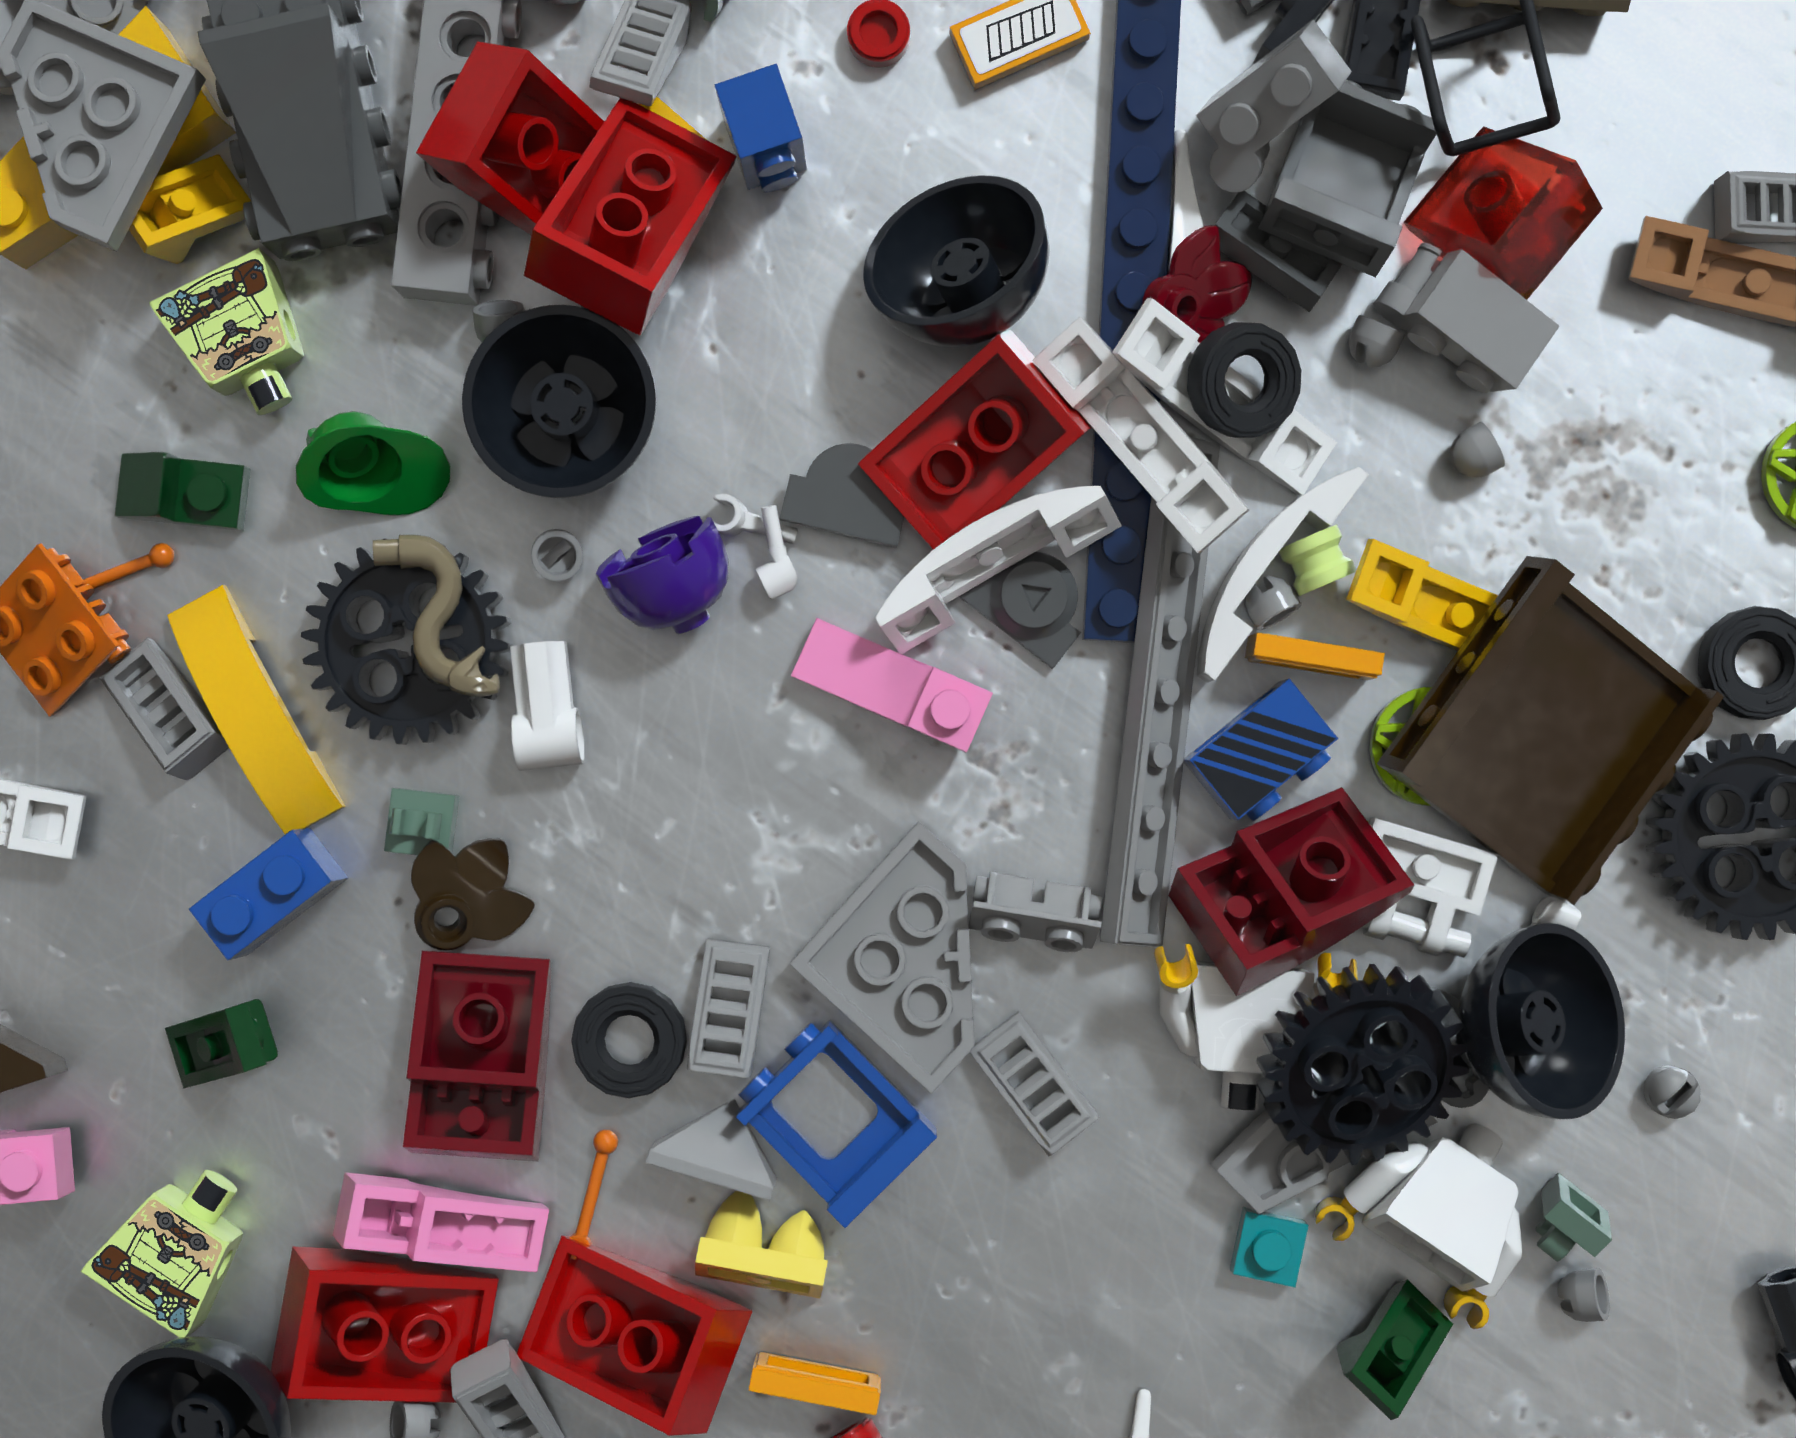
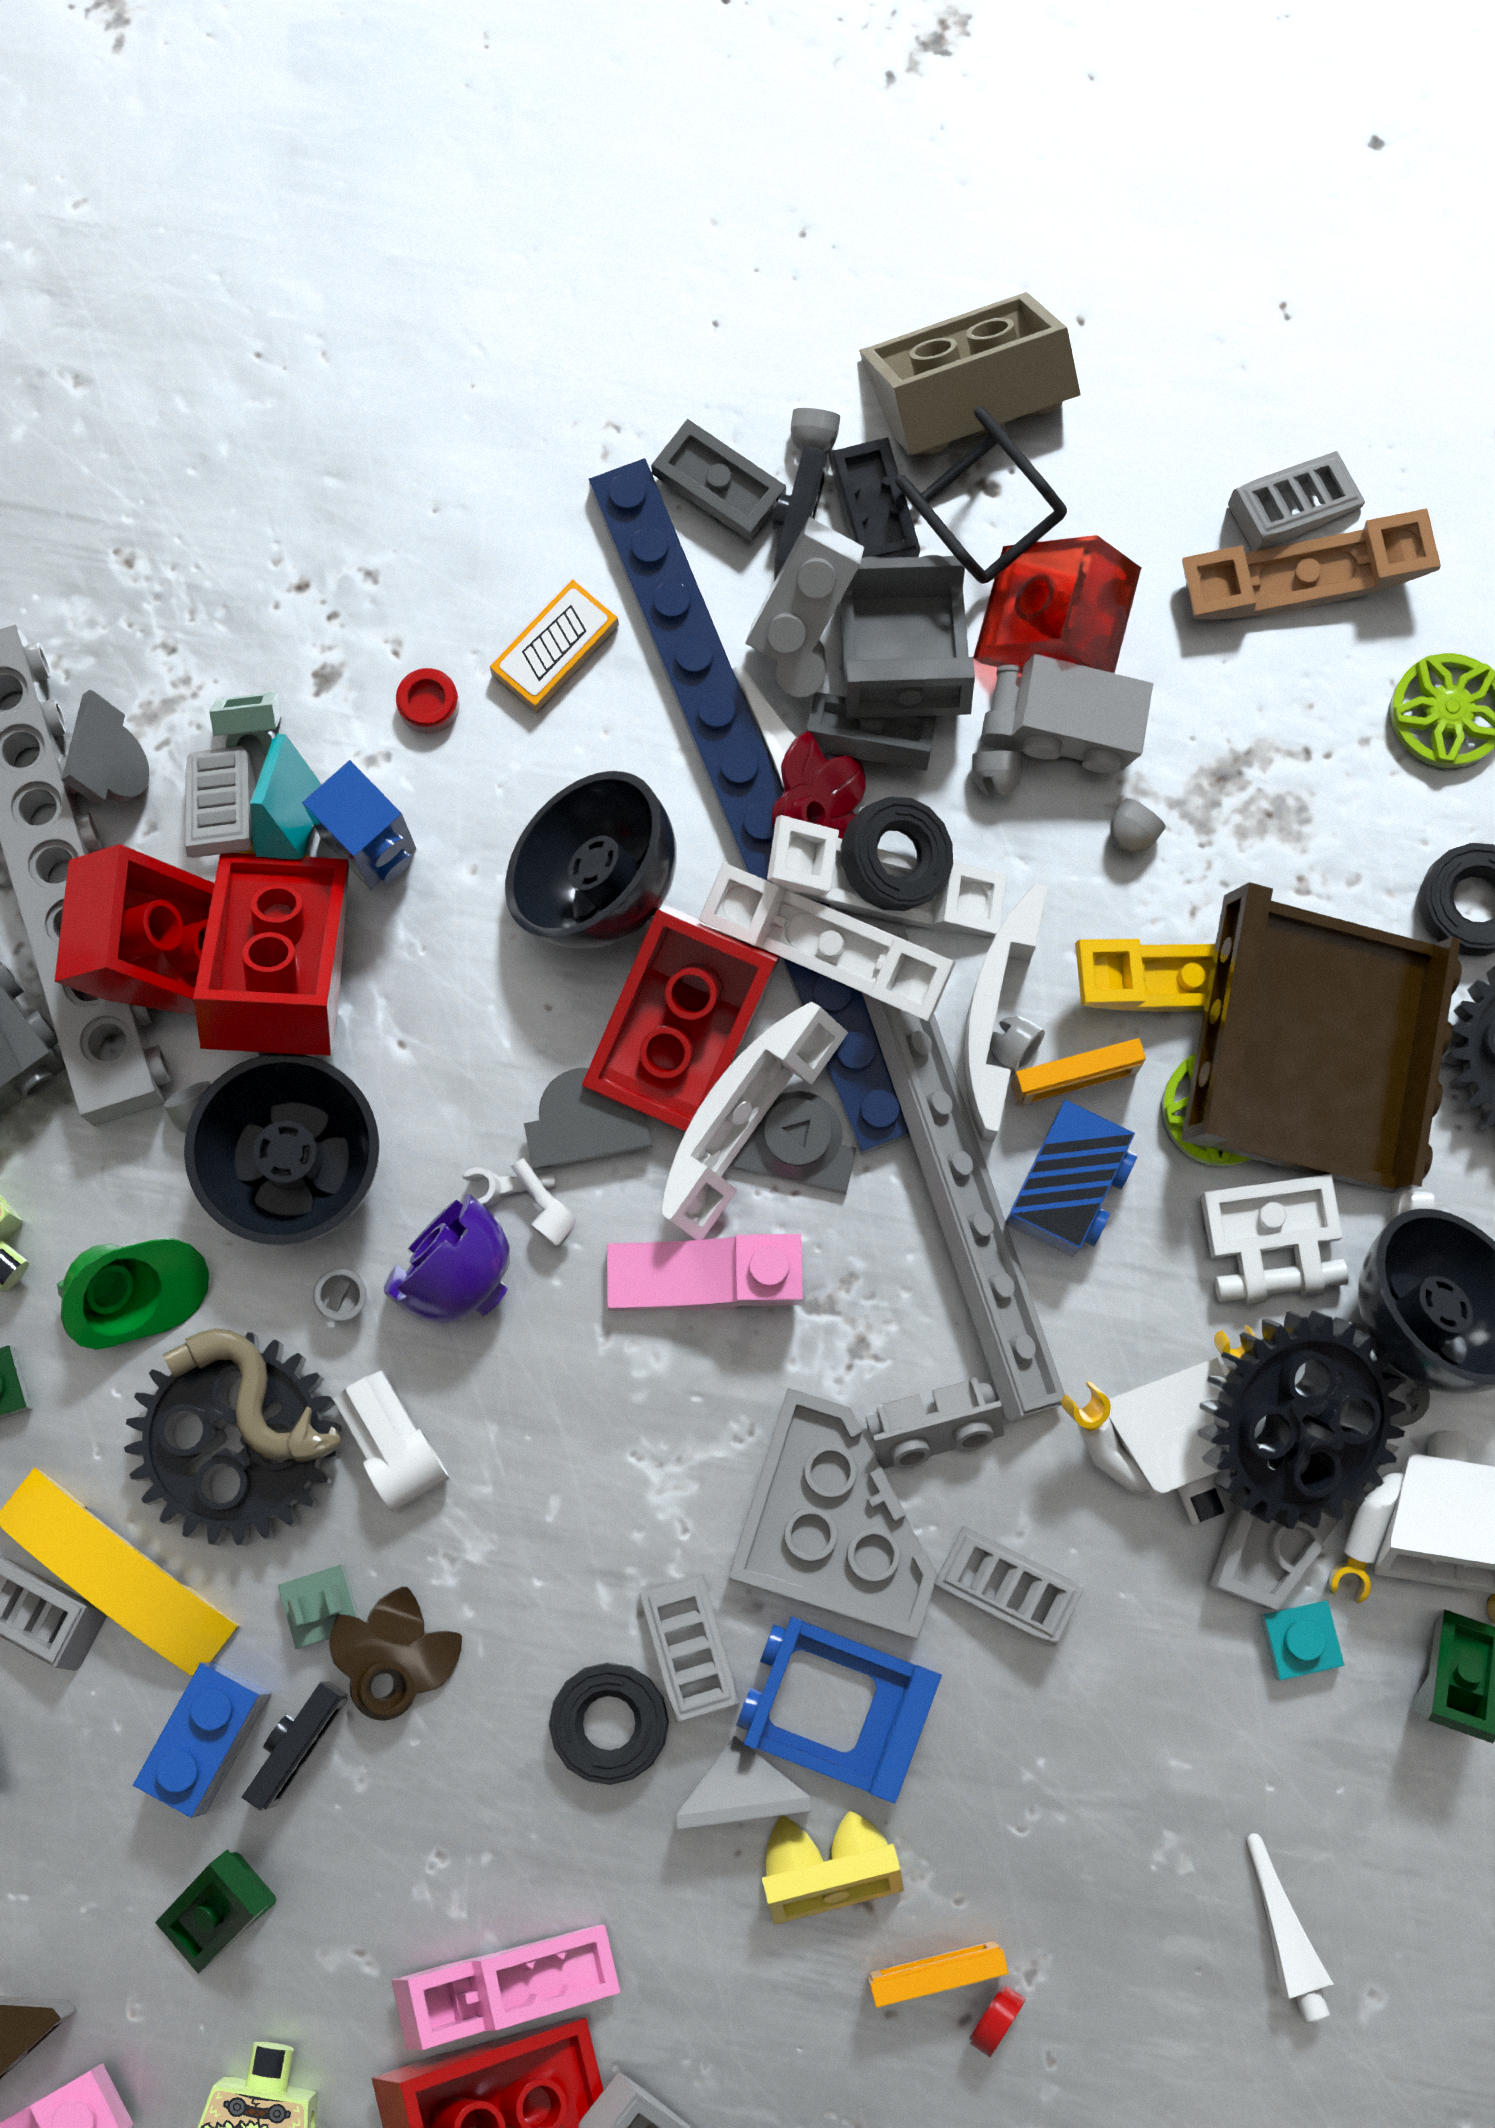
camera: 20 degrees left, 10 degrees down
dark red slope [403,951,551,1162] -> none
red slope [517,1236,752,1436] -> none
orange hinge [570,1130,618,1260] -> none
dark red slope [1168,787,1414,996] -> none
yellowish green wheel [1279,525,1357,597] -> none
none -> black plate [241,1681,348,1811]
none -> teal slope [250,734,321,860]

